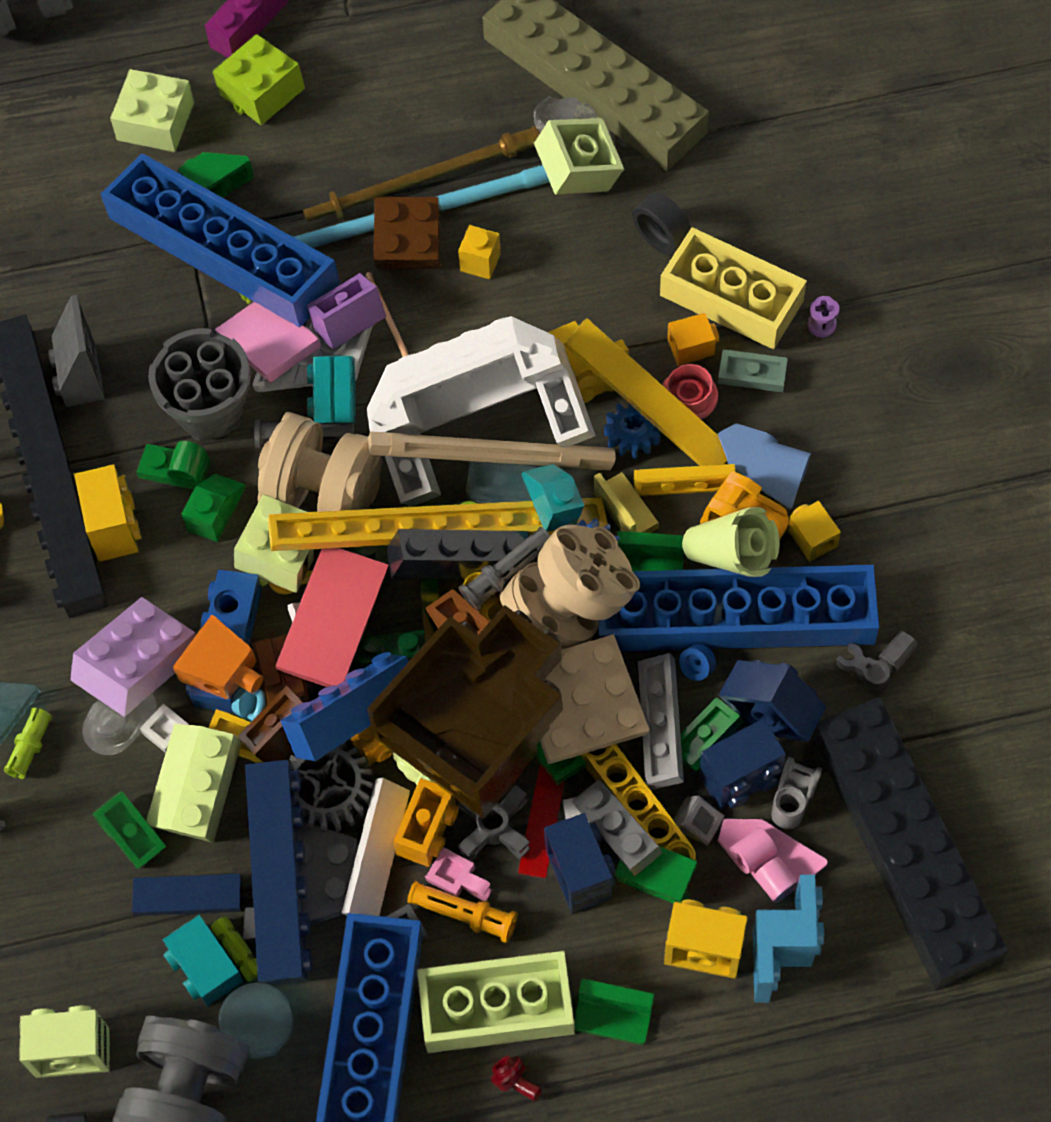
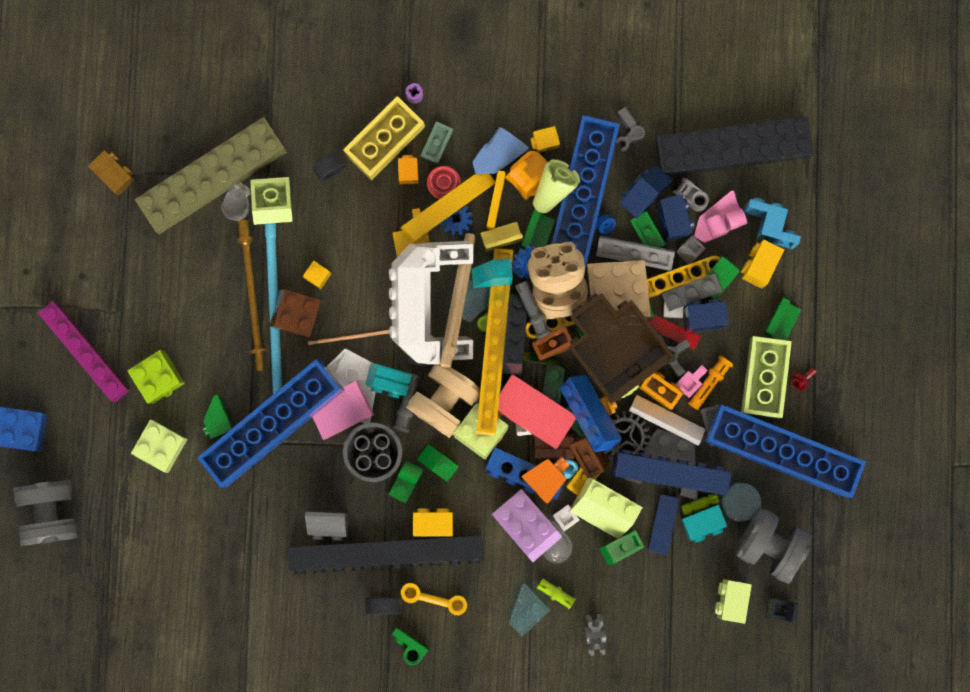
camera: 80 degrees left, 20 degrees up
medium lavender brick [306,273,387,349] -> none

